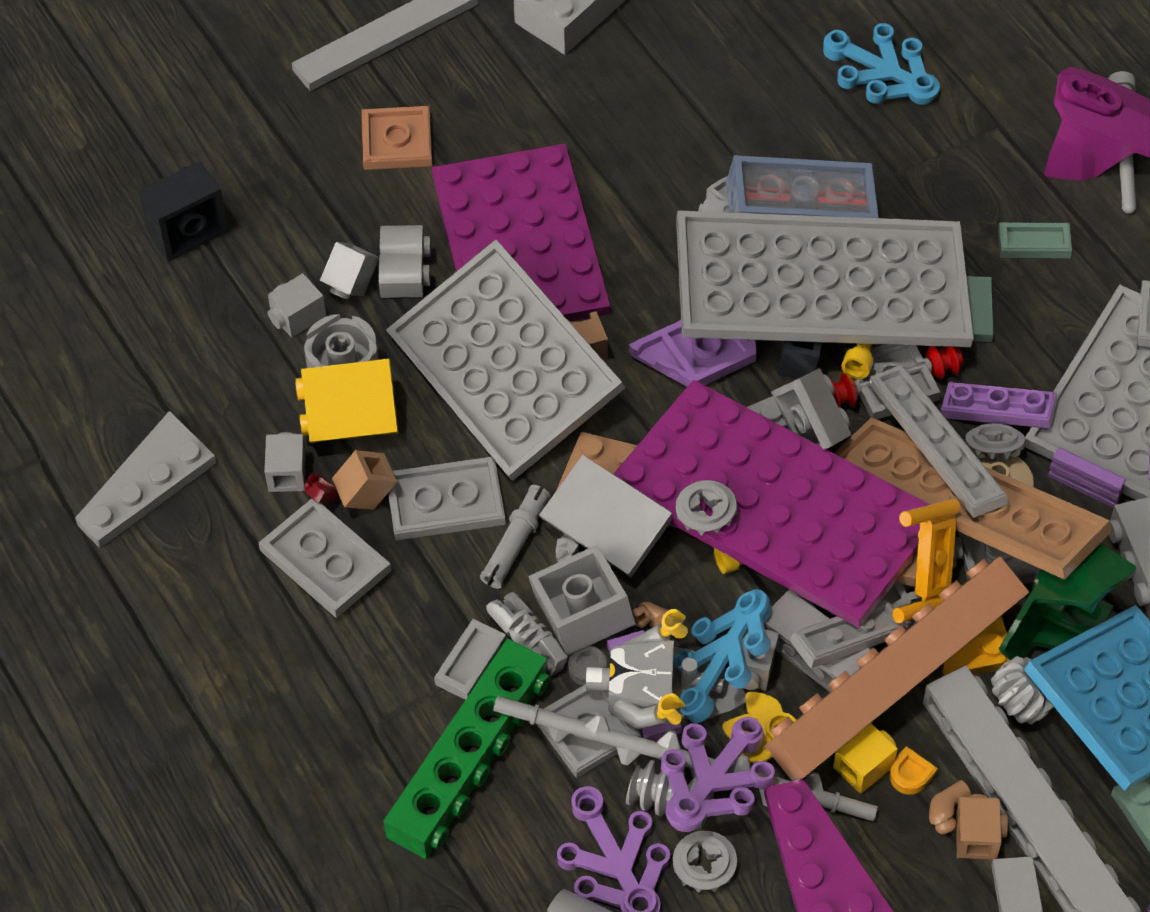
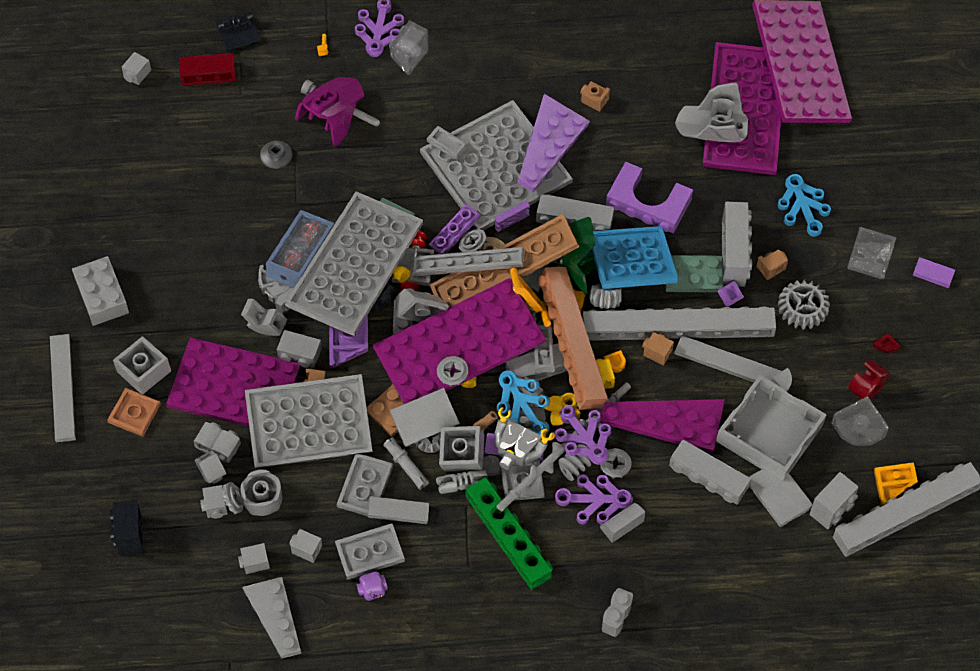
camera: 65 degrees left, 5 degrees up
yellow panel [296,359,398,444] -> none
dark red tile [304,473,340,503] -> none
medium nougat brick [332,450,397,510] -> none
light grey tile [434,619,506,700] -> none
dark azure plant [823,23,940,105] -> none
medium nougat arm [929,780,971,834] -> none
sand green tile [998,222,1072,258] -> none
none -> light grey brick [113,336,171,395]
none -> light grey gear [222,482,244,514]
none -> light grey brick [238,543,270,574]
none -> light grey brick [241,299,287,336]
none -> flat silver piece [260,141,293,169]
none -> light grey brick [277,330,322,368]
none -> medium lavender head [356,571,388,601]
none -> light grey tile [368,496,429,524]

